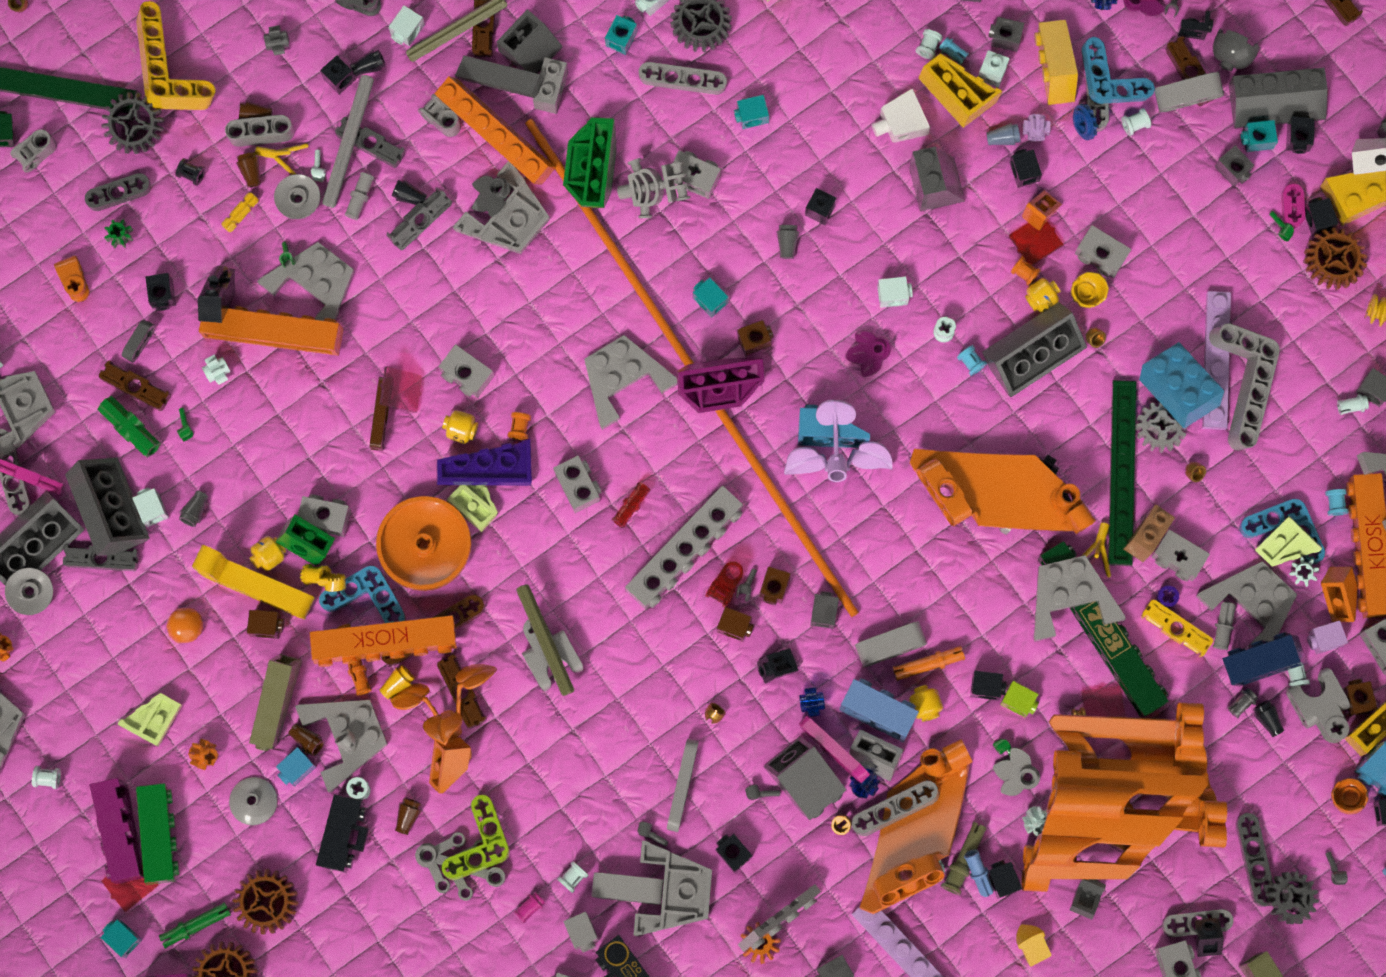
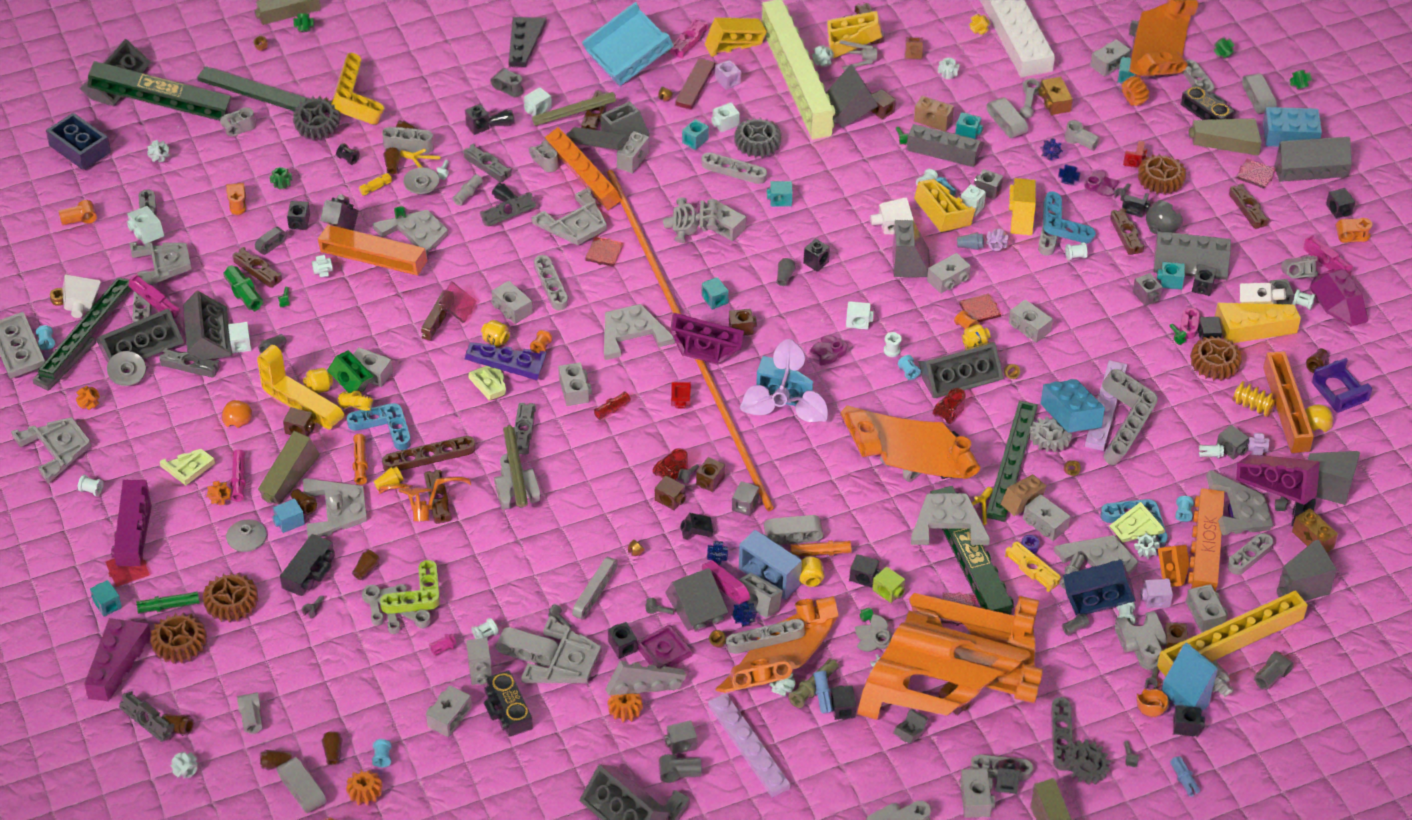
camera: 10 degrees right, 30 degrees down
dark grey beam [85,173,151,211] -> none
green brick [136,783,179,885] -> none
dark grey gear [264,25,290,55] -> none
orange brick [310,615,457,667] -> none
light grey axle [322,75,374,208] -> none
light aqua bush [346,777,371,801] -> none
orange dish [376,496,471,591] -> none
orange slope [429,737,472,794] -> none
dark grey plate [472,176,511,217] -> none
green wedge [563,117,617,208] -> none
light grey brick [625,485,743,610] -> none
black brick [1009,149,1042,188] -> none
yellow tile [1016,924,1052,967] -> none
orange slope [1022,190,1062,230] -> none
yellow hair [1070,272,1109,308] -> none
blue gear [1073,104,1098,141] -> none
light grey beam [1154,72,1224,112] -> none
black cone [1253,700,1284,737] -> none
none -> dark pink pin [230,449,246,502]
none -> dark grey hand [302,595,324,618]
none -> dark grey piece [514,403,536,455]
none -> light grey beam [534,255,568,311]
none -> clear red piece [585,237,623,267]
none -> magenta tile [637,624,692,669]
none -> red bracket [671,382,691,409]
none -> light grey brick [927,253,971,293]
none -> clear red piece [933,388,966,424]
none -> dark grey hand [1144,667,1159,689]

